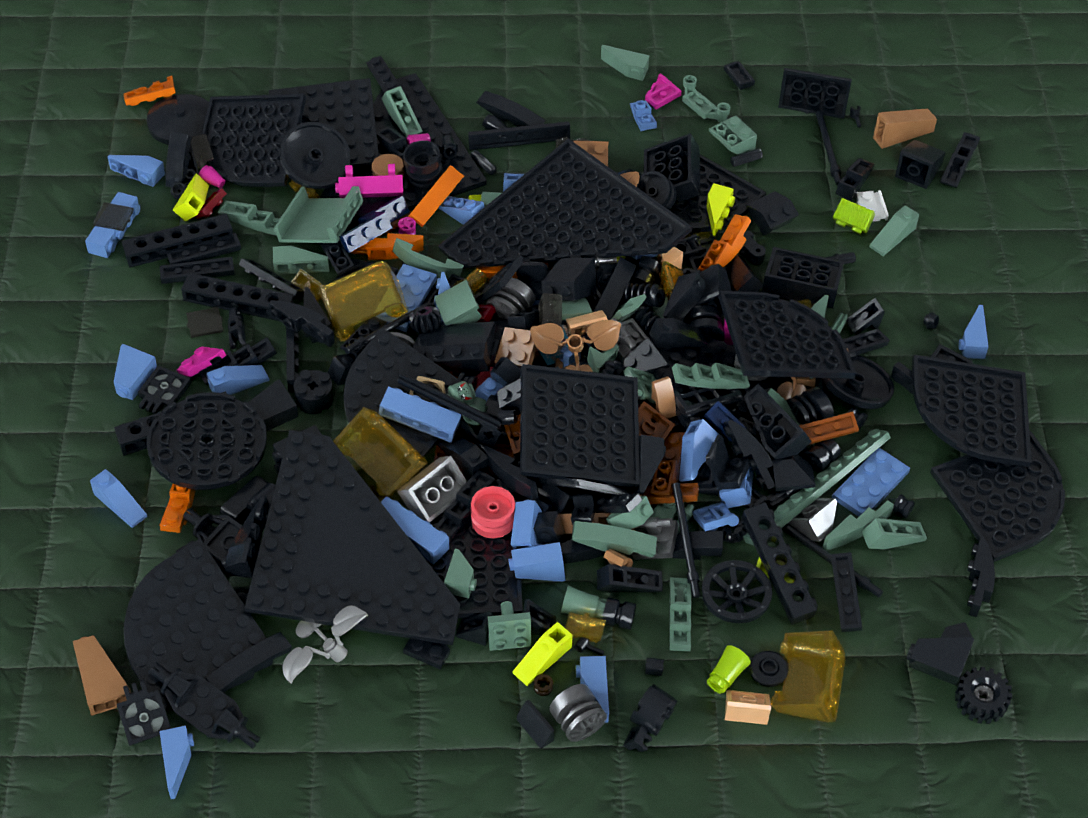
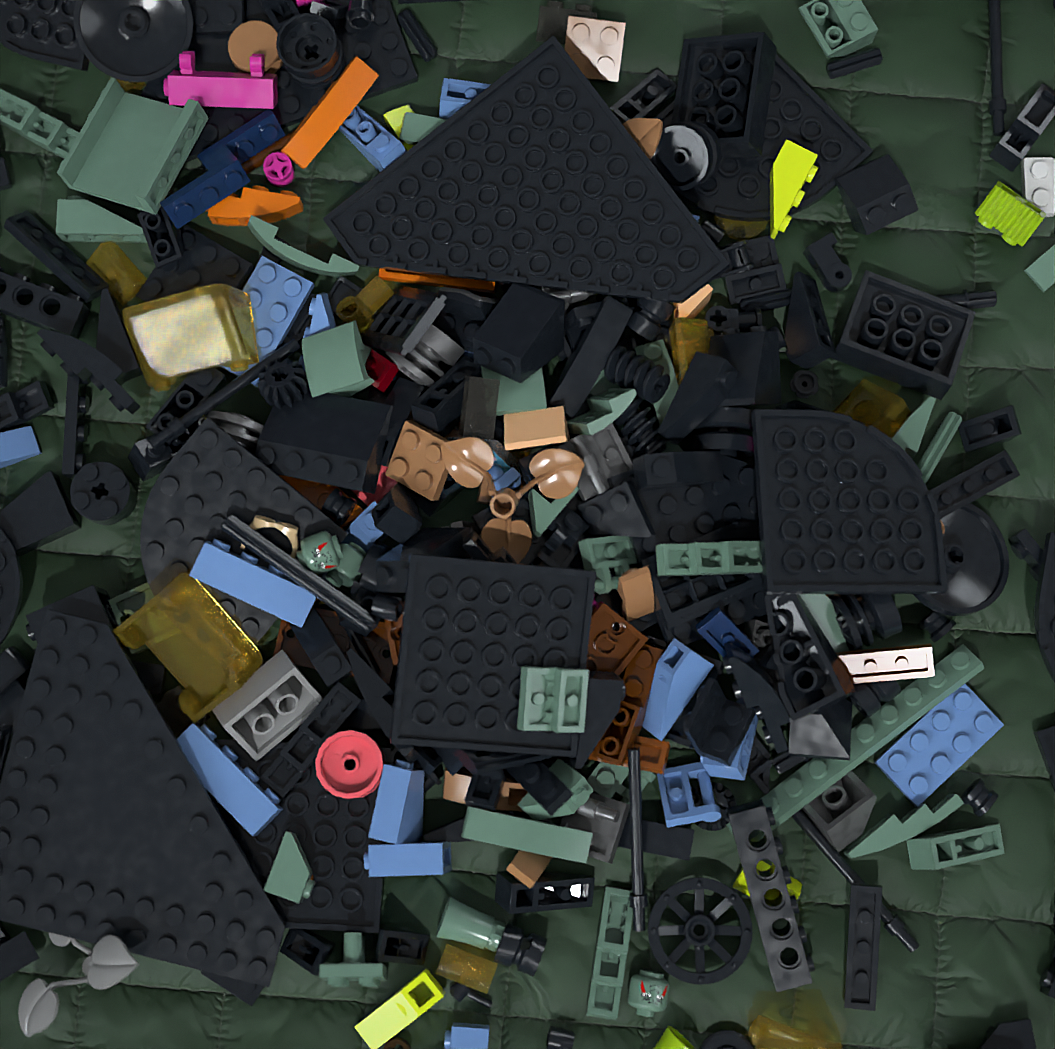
camera: 10 degrees right, 30 degrees up
black slope [533,511,568,545] -> none
orange slope [697,215,751,272] -> none
none -> sand green slope [517,666,589,733]
none -> sand green head [627,969,670,1017]

